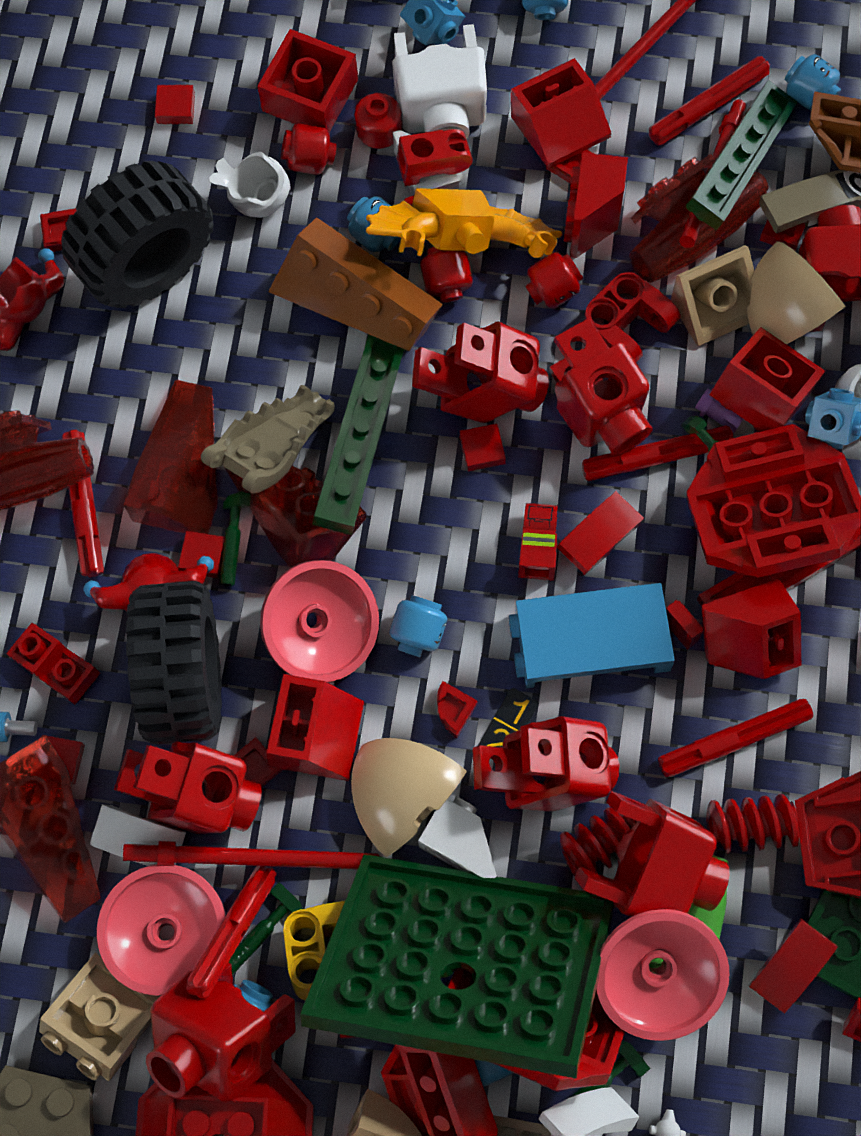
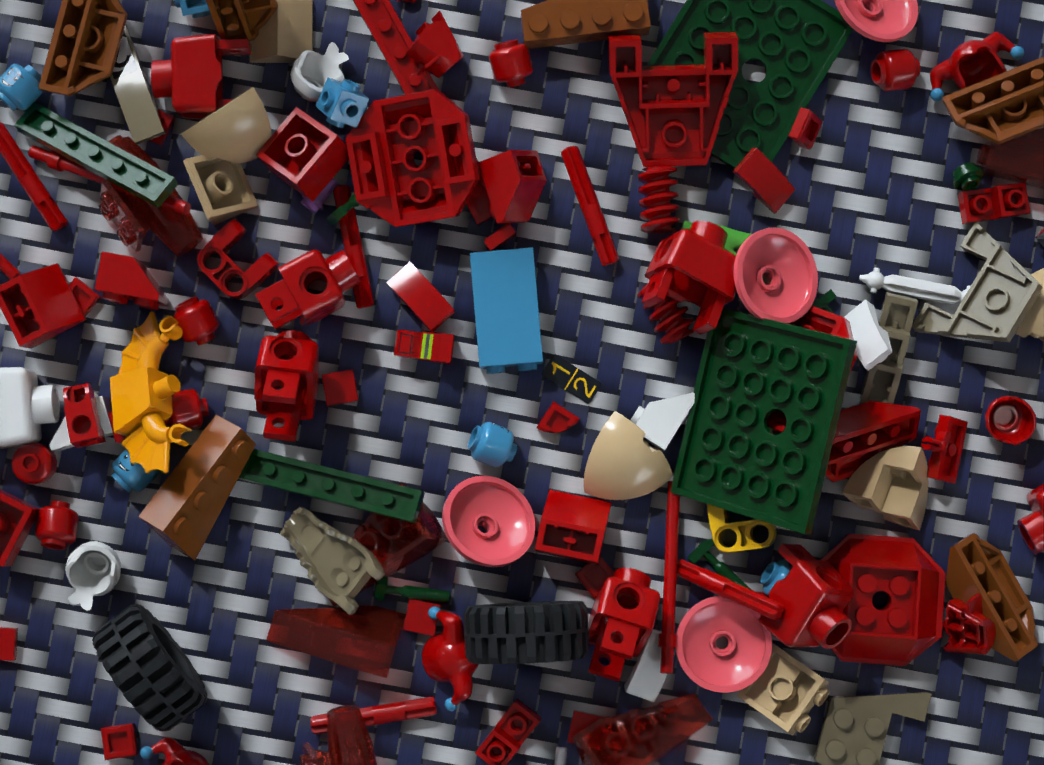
camera: 90 degrees left, 15 degrees up
red piece [472,716,620,811] -> none

